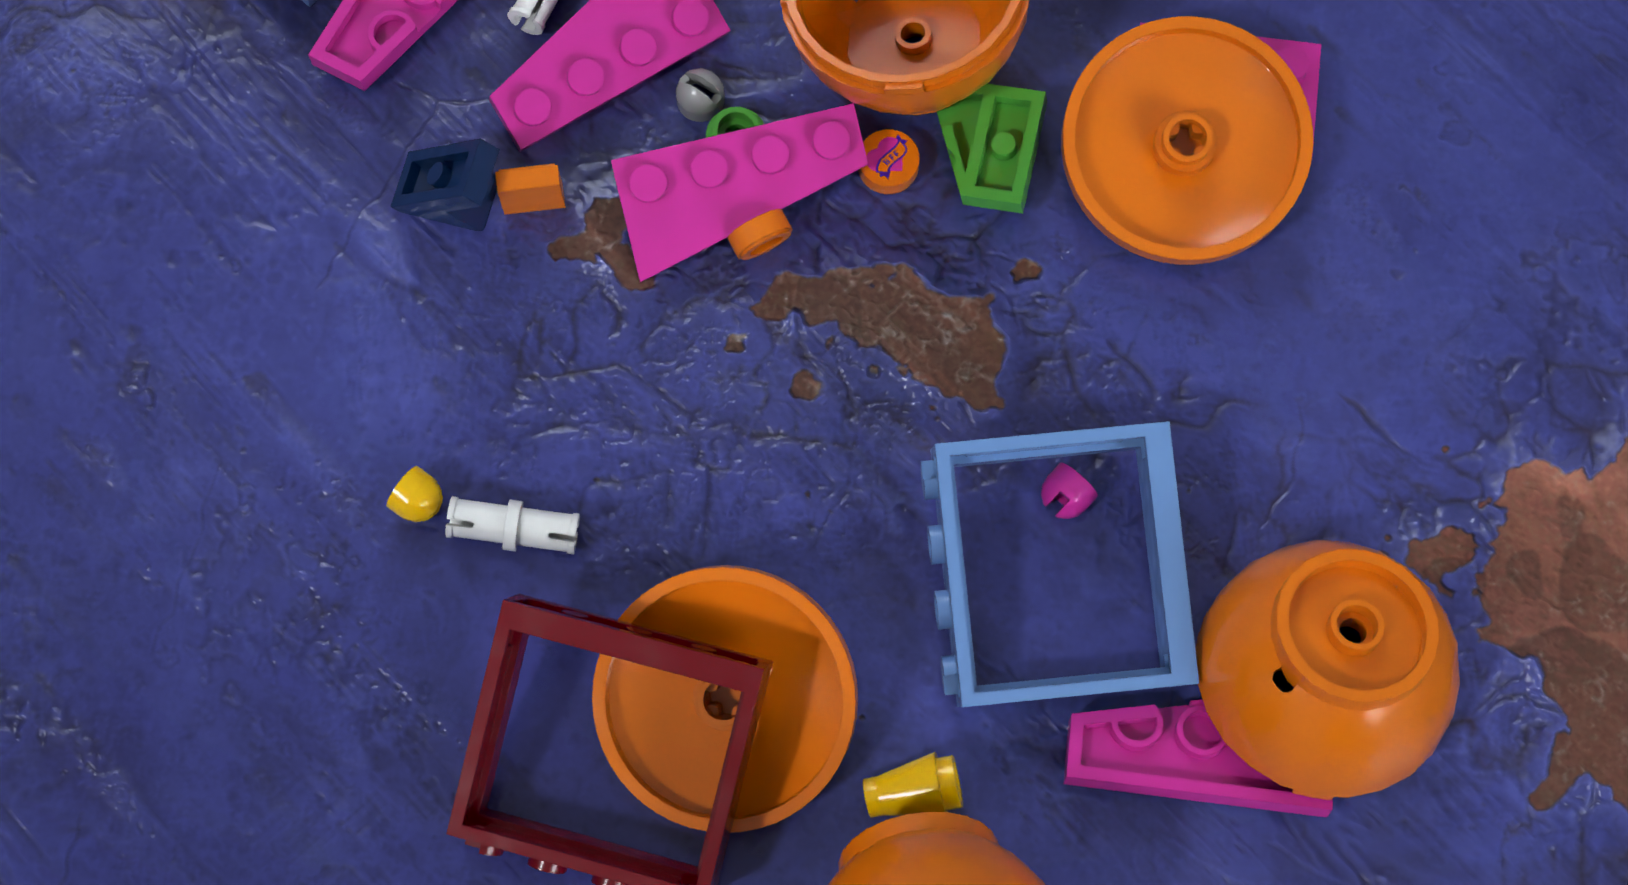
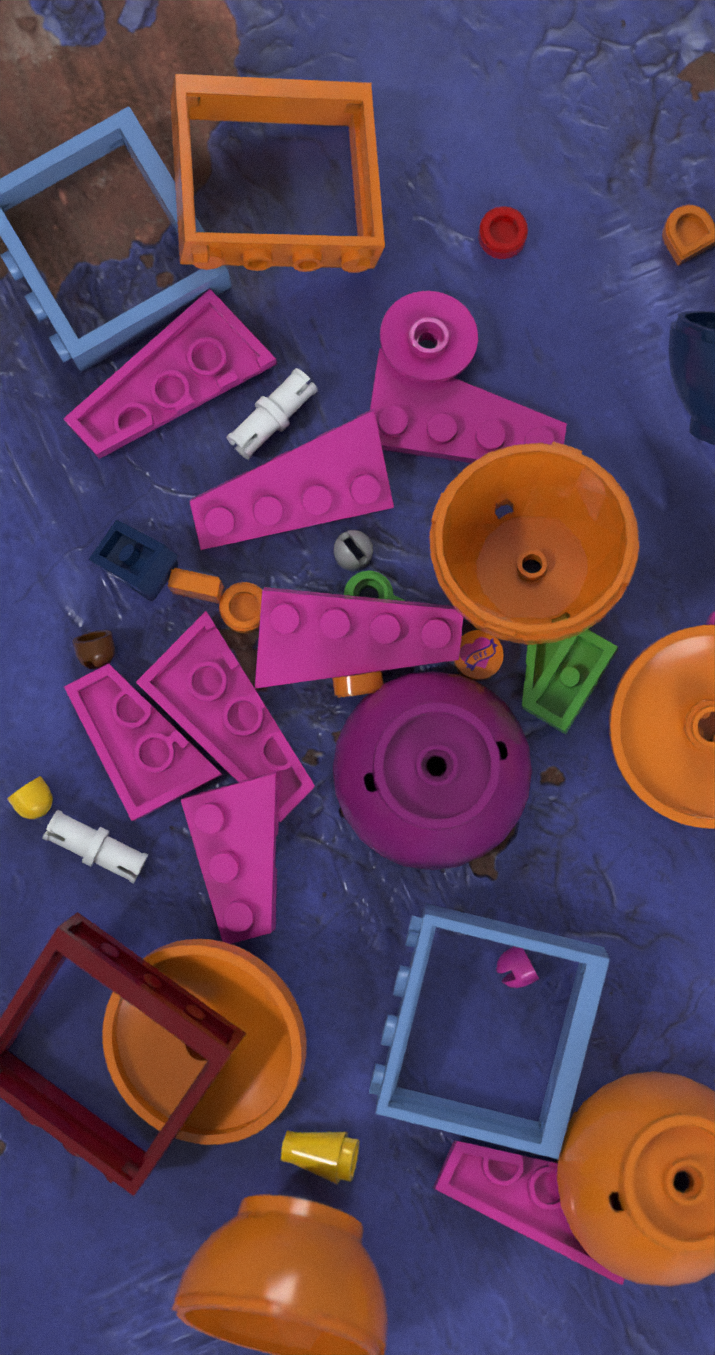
camera: 20 degrees right, 10 degrees up
none -> dark pink wing [64,664,223,821]
none -> reddish brown hinge [72,630,115,669]
none -> dark pink wing [136,611,316,823]
none -> dark pink wing [181,771,280,944]
none -> orange tile [219,582,262,633]
none -> magenta piece [333,671,532,870]

